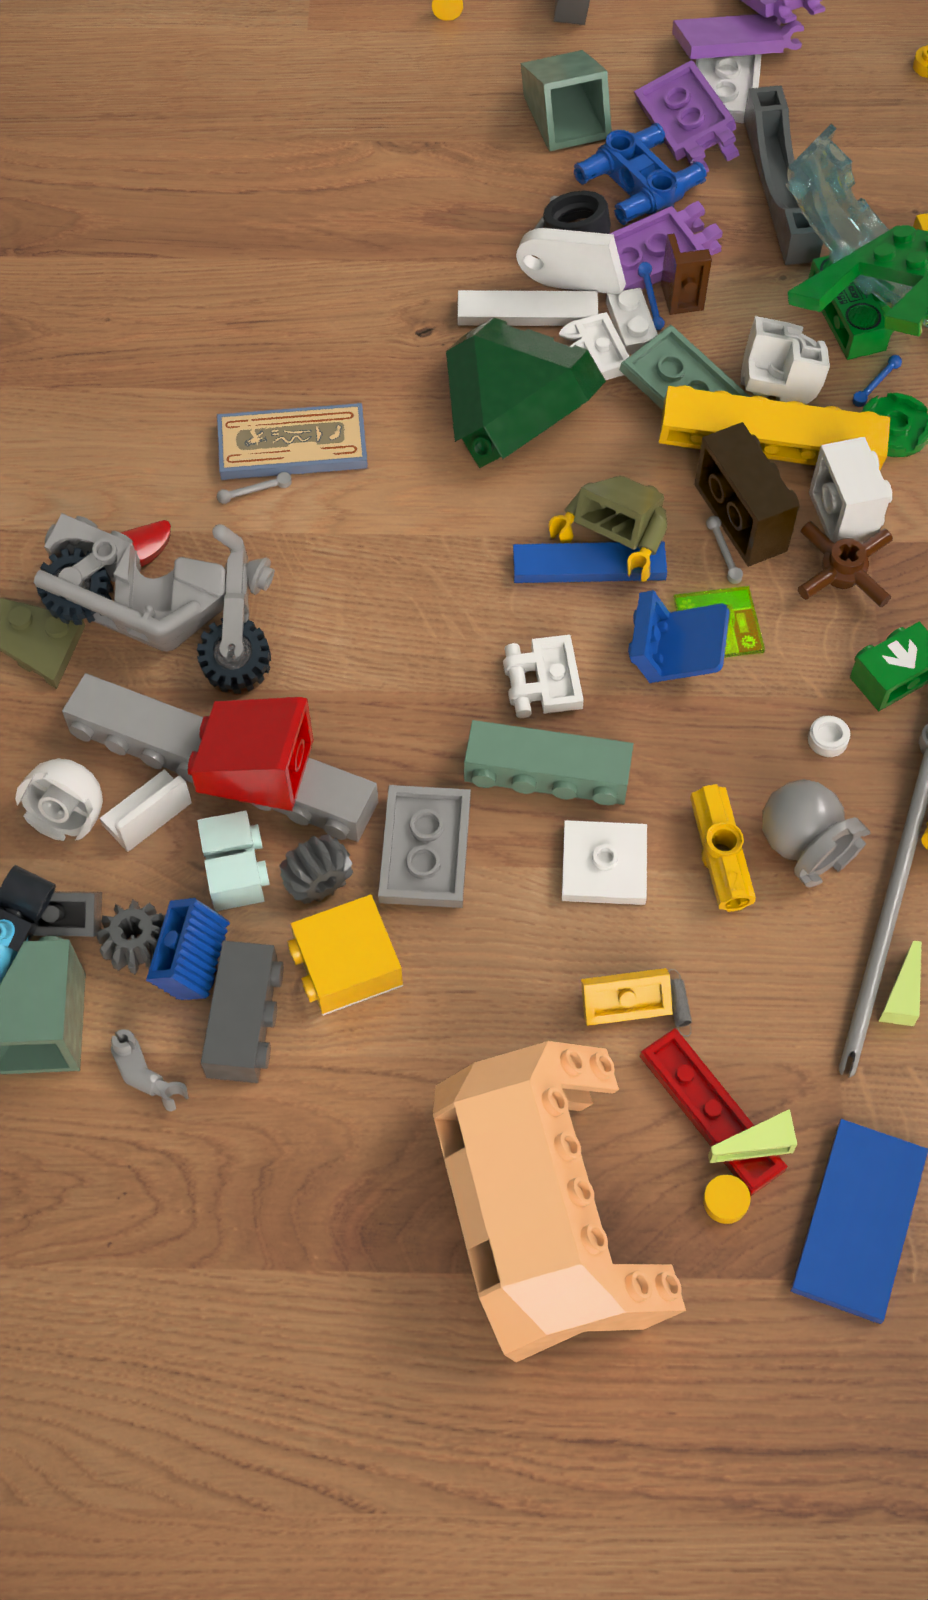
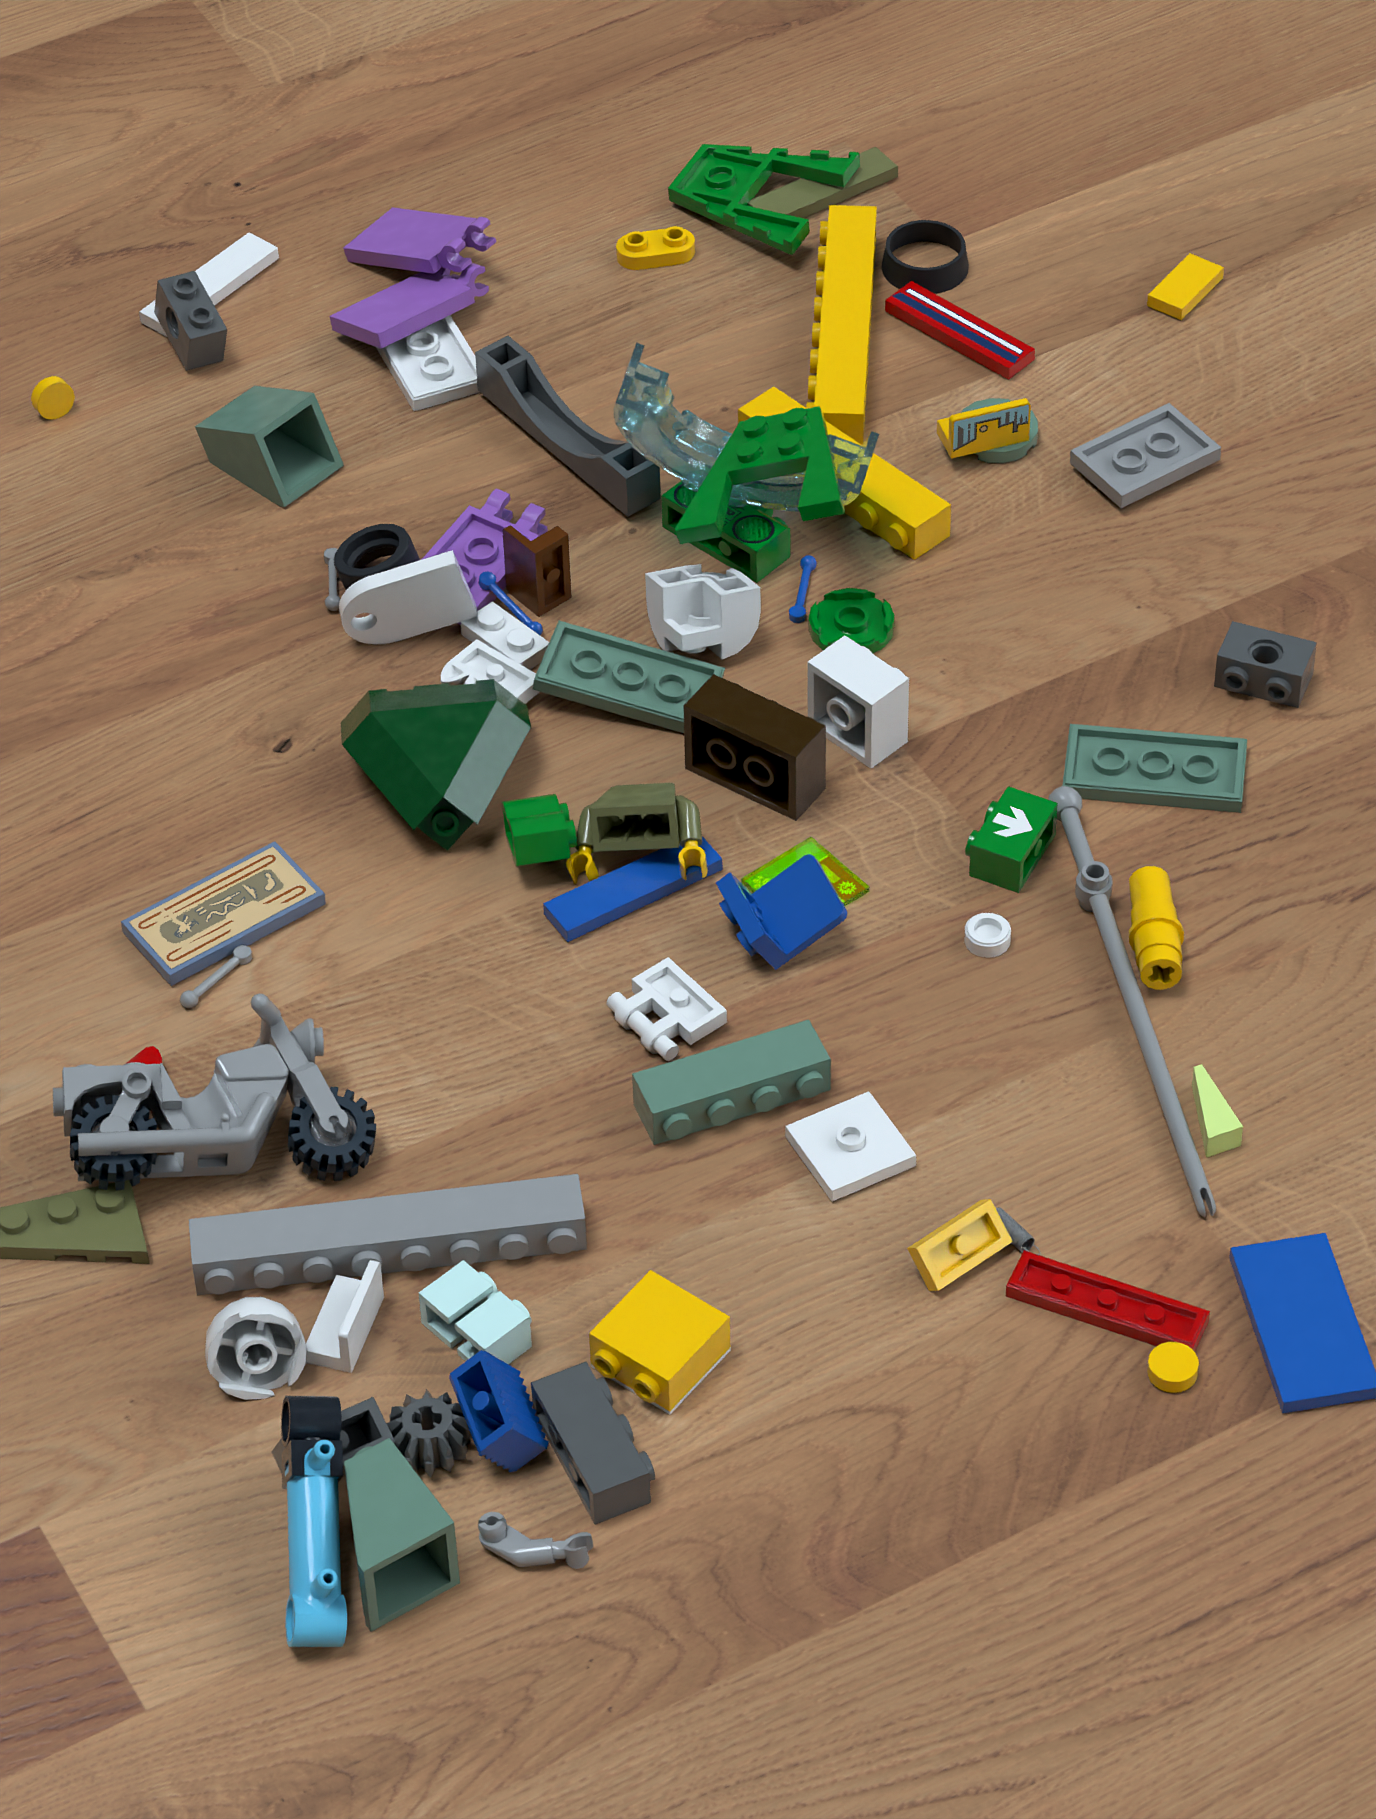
camera: 30 degrees left, 15 degrees down
red slope [188,697,314,811] -> none
dark grey gear [279,834,353,904] -> none
light grey plate [378,785,471,908] -> none
light nougat wedge [433,1041,686,1362] -> none
white tile [458,290,598,326] -> none
blue piece [574,123,707,225] -> none
medium lavender tile [634,60,739,172] -> none
yellow brick [659,385,890,470] -> none
yellow piece [690,784,756,912] -> none
light grey hinge [706,516,743,584] -> none
yellowish green piece [708,1109,797,1163] -> none
light grey tile [762,779,870,888] -> none
reddish brown bar [798,521,893,607] -> none
none -> green brick [501,794,577,867]

